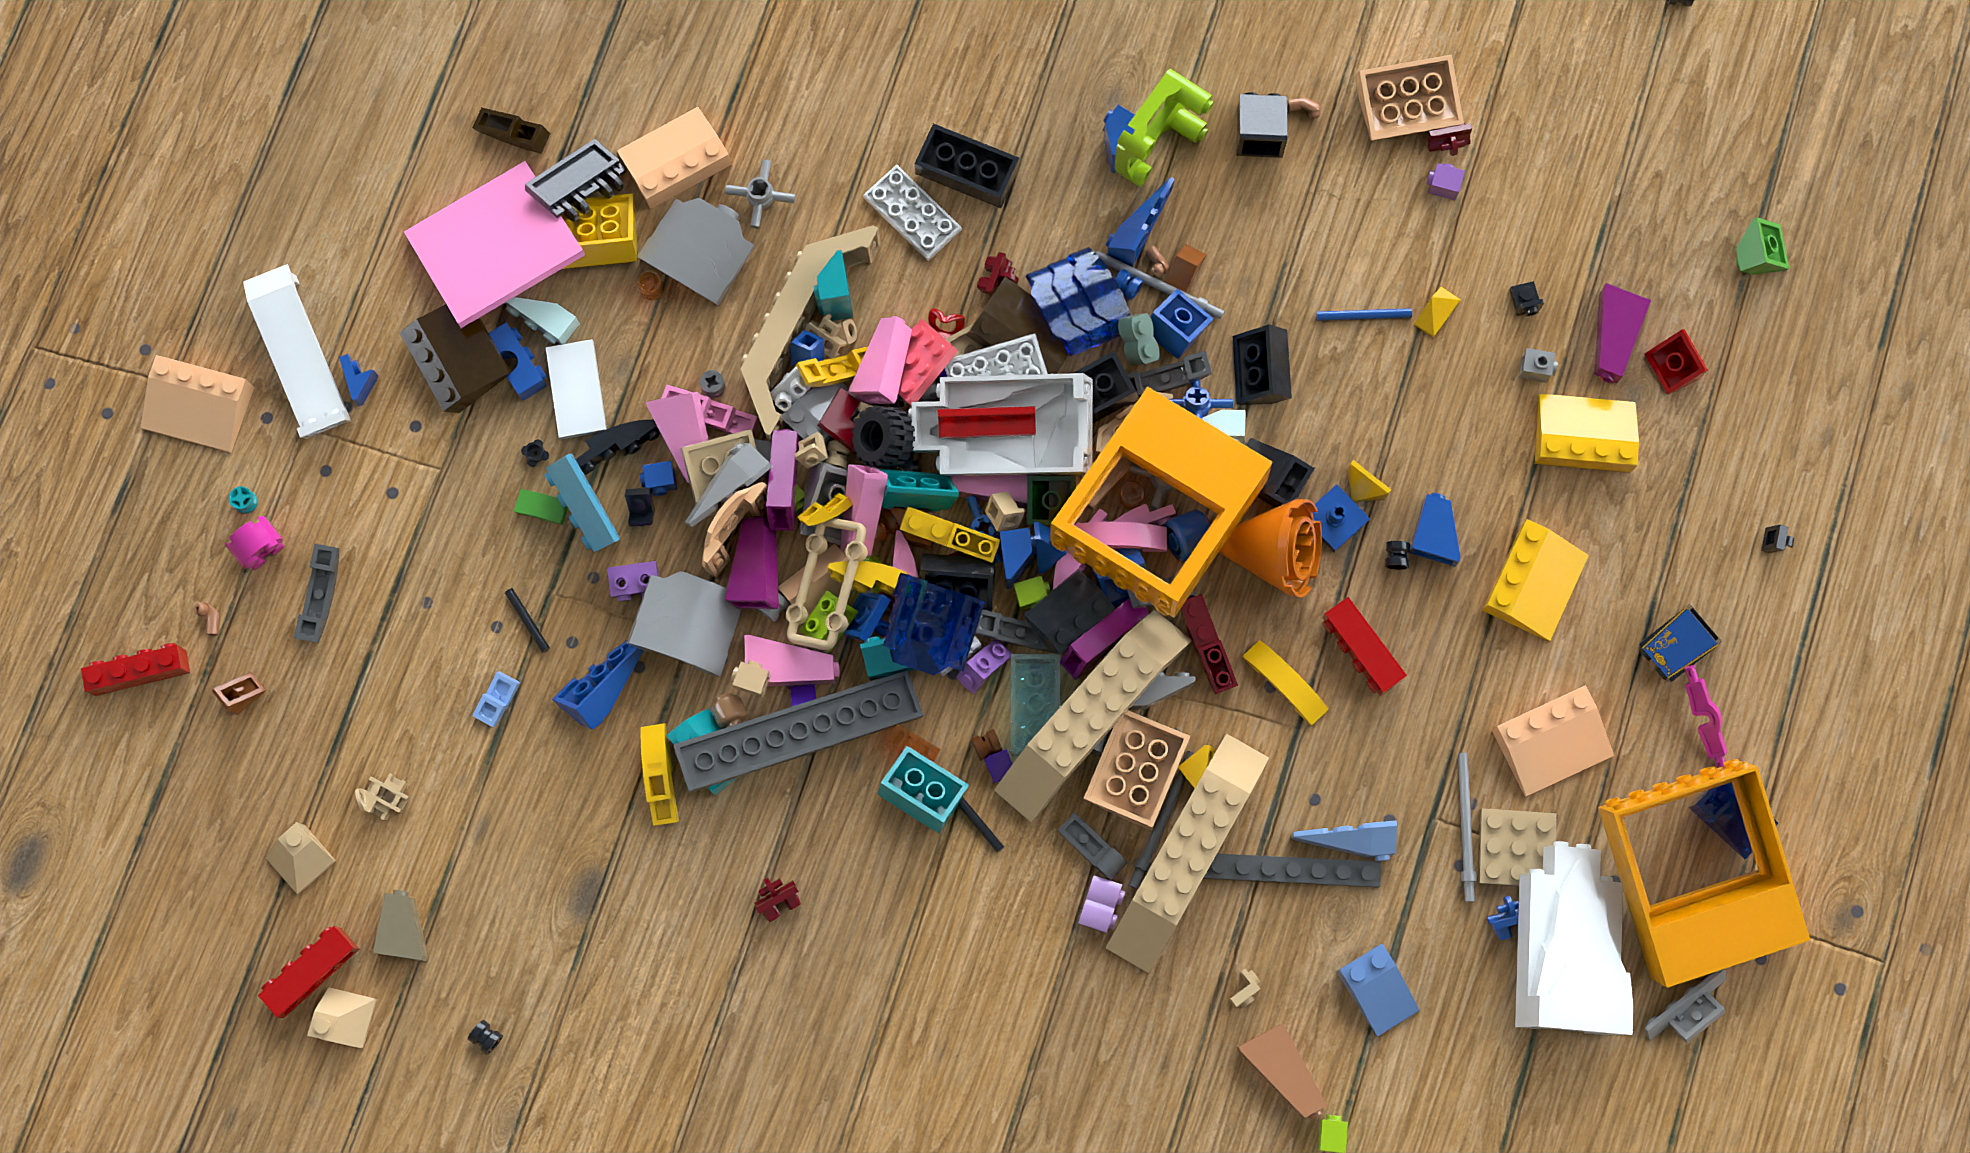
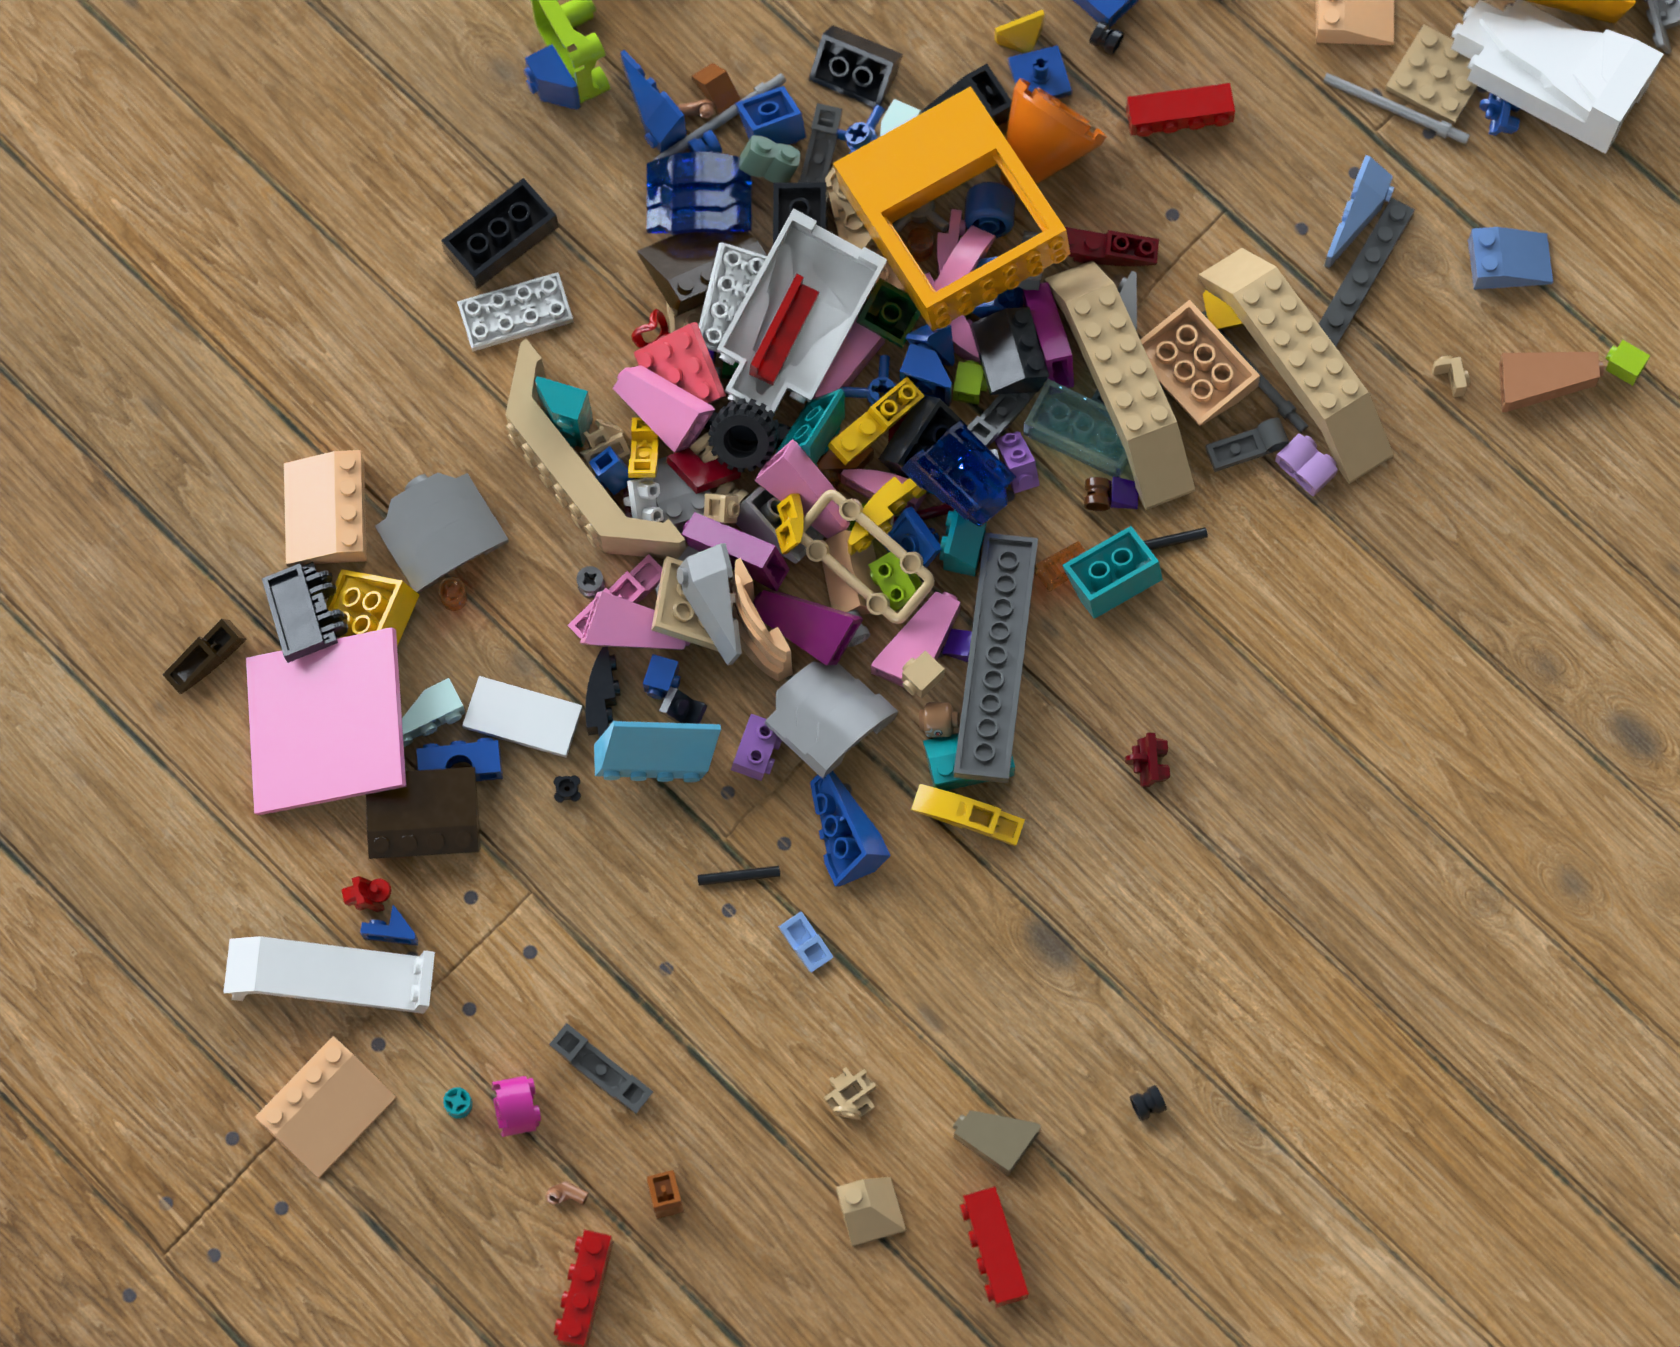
camera: 65 degrees left, 5 degrees down
tan slope [307,987,377,1048] -> none
bright green slope [514,489,568,525] -> none
light grey bar [725,160,796,229] -> none
dark red hips [977,252,1019,297] -> none
tan brick [985,492,1025,531] -> none
yellow slope [1242,640,1329,726] -> none
none -> red hips [342,876,391,912]

